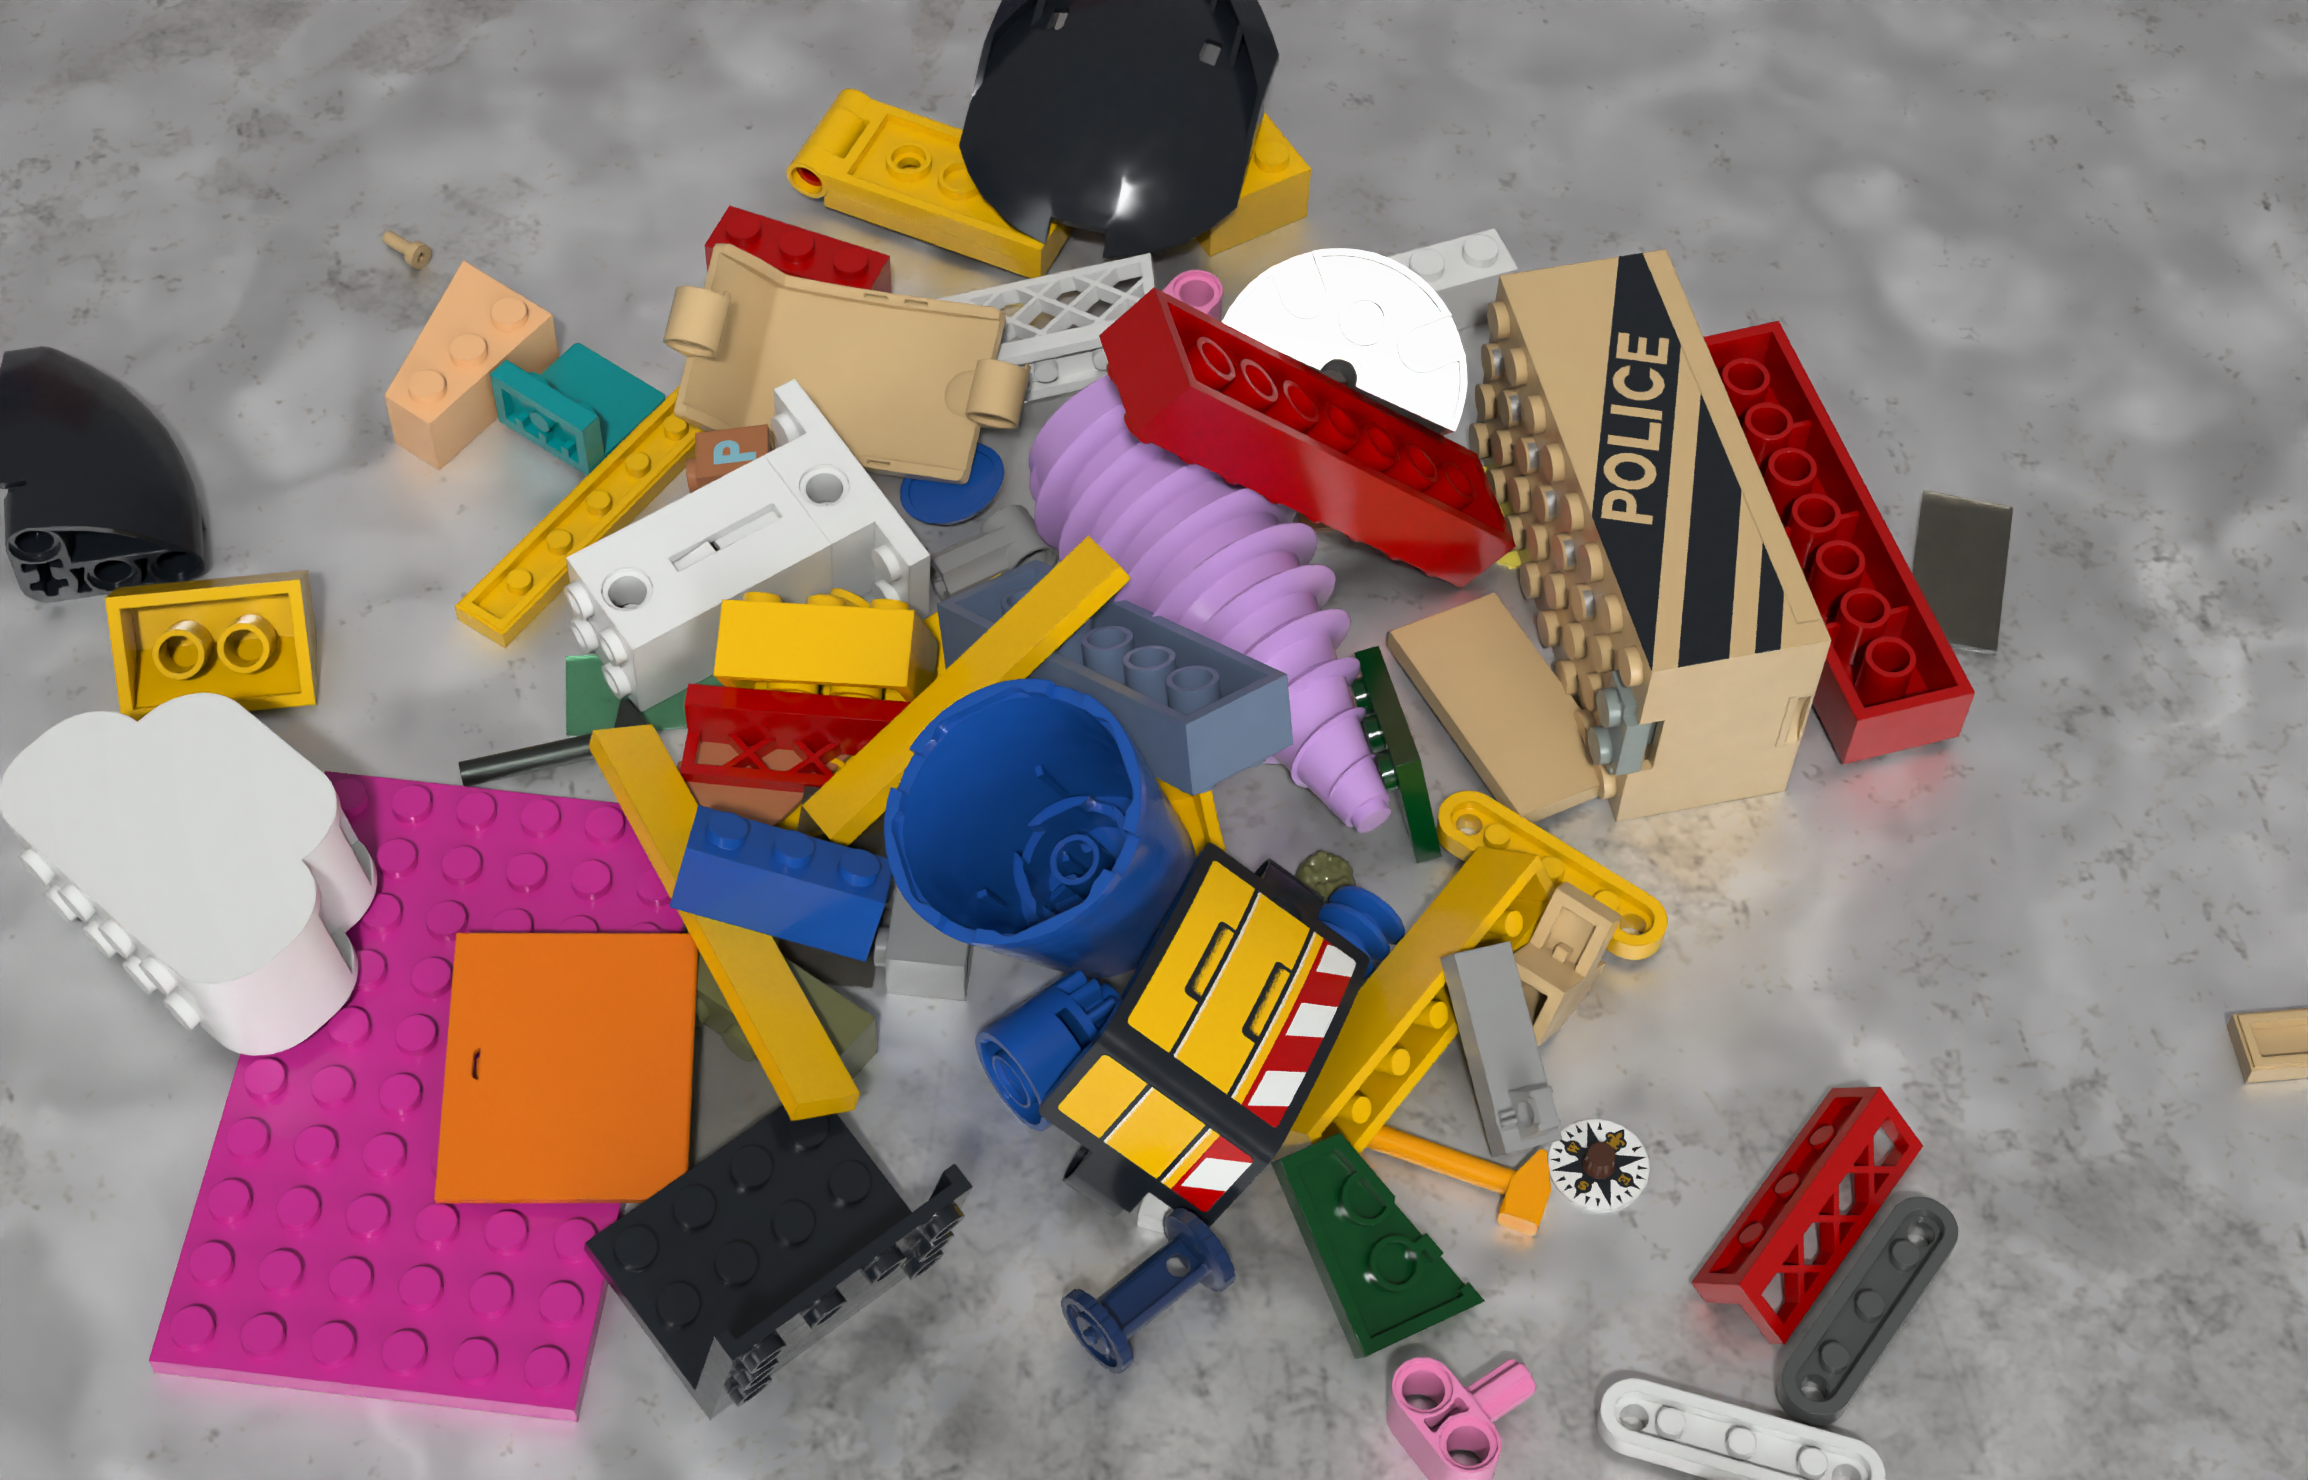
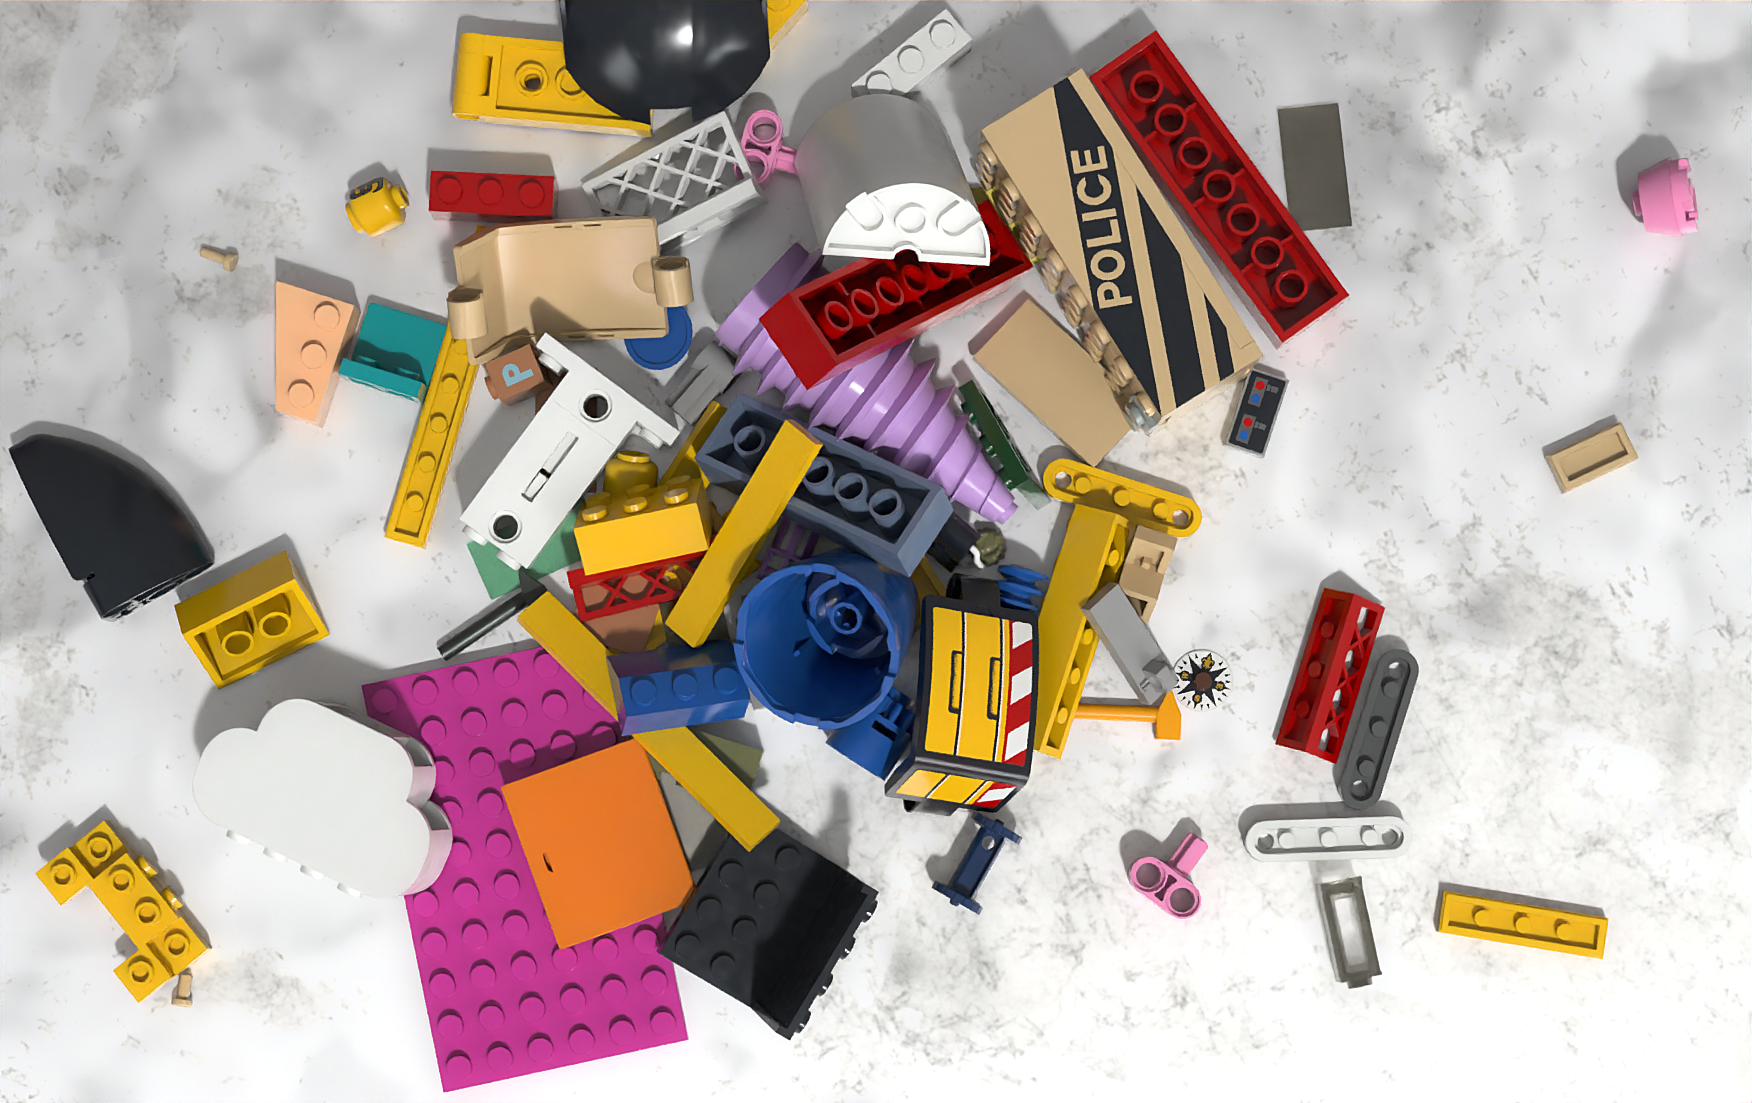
camera: 15 degrees left, 30 degrees up
dark green wing [1271,1133,1485,1359] -> none
none -> yellow head [345,177,410,237]
none -> black piece [927,511,984,573]
none -> tile [1224,368,1289,459]

